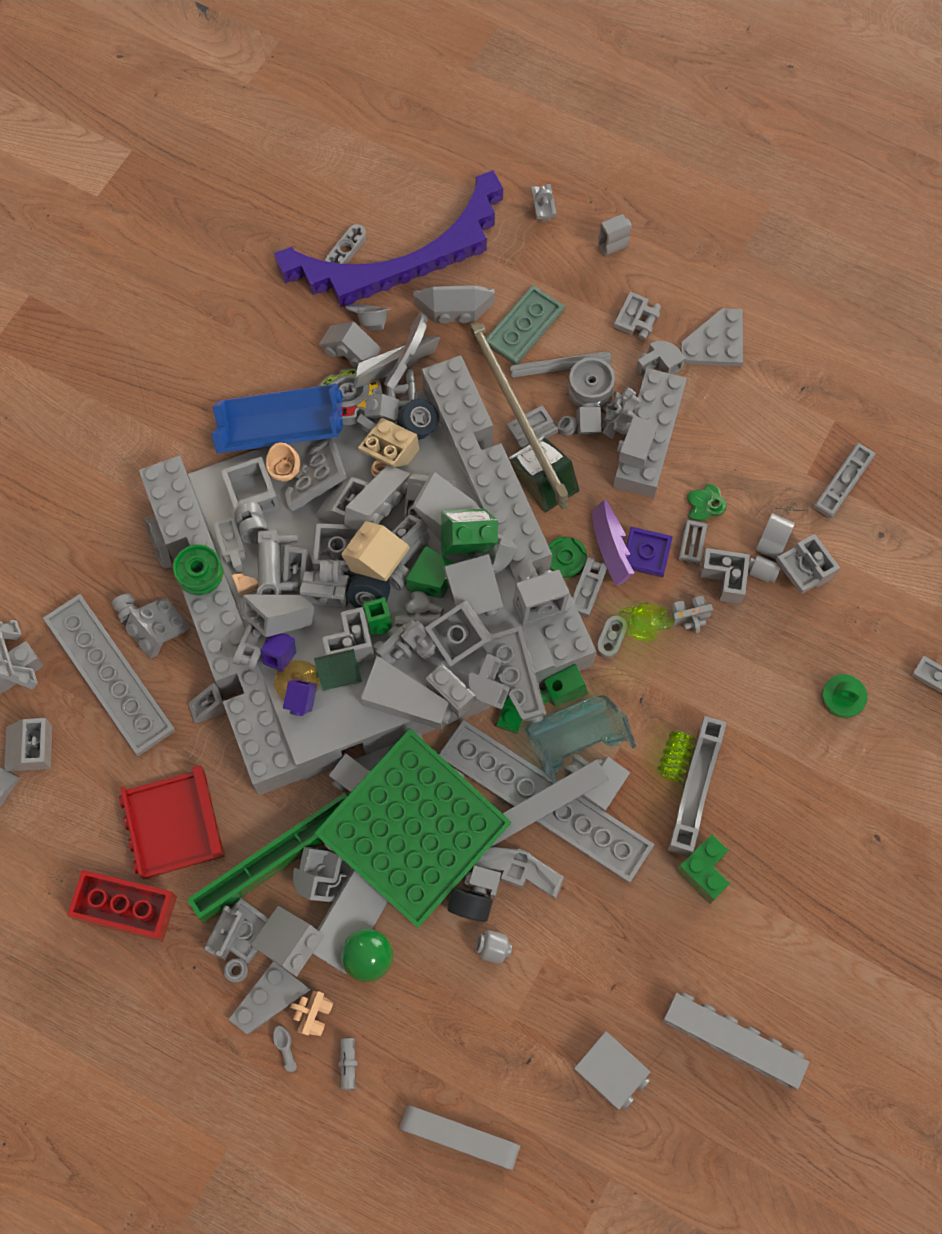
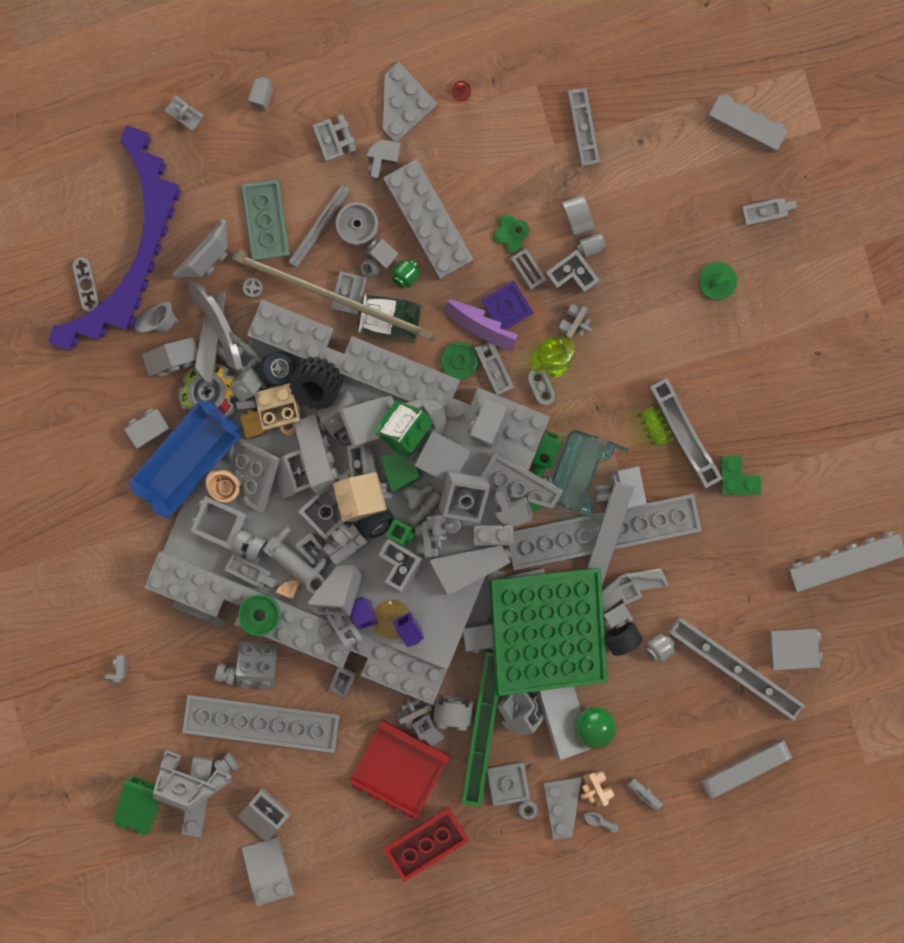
camera: 45 degrees left, 20 degrees up
light grey hinge [203,905,246,960] -> none
light grey brick [251,906,324,977] -> none
clear green piece [314,649,362,691] -> none
light grey gear [601,387,641,439] -> none
light grey brick [617,416,659,469] -> none
light grey brick [776,534,840,594] -> none
none -> light grey bracket [105,654,127,682]
none -> light grey brick [124,408,171,449]
none -> light grey wheel [213,752,240,774]
none -> pearl gold brick [240,409,268,440]
none -> light grey wheel [243,278,263,298]
none -> black tyre [289,357,343,409]
none -> green head [391,260,420,289]
none -> light grey hips [396,696,433,730]
none -> light grey brick [412,715,444,746]
none -> light grey brick [433,696,473,731]
none -> clear red wheel [452,81,471,102]
none -> light grey tile [668,616,806,721]

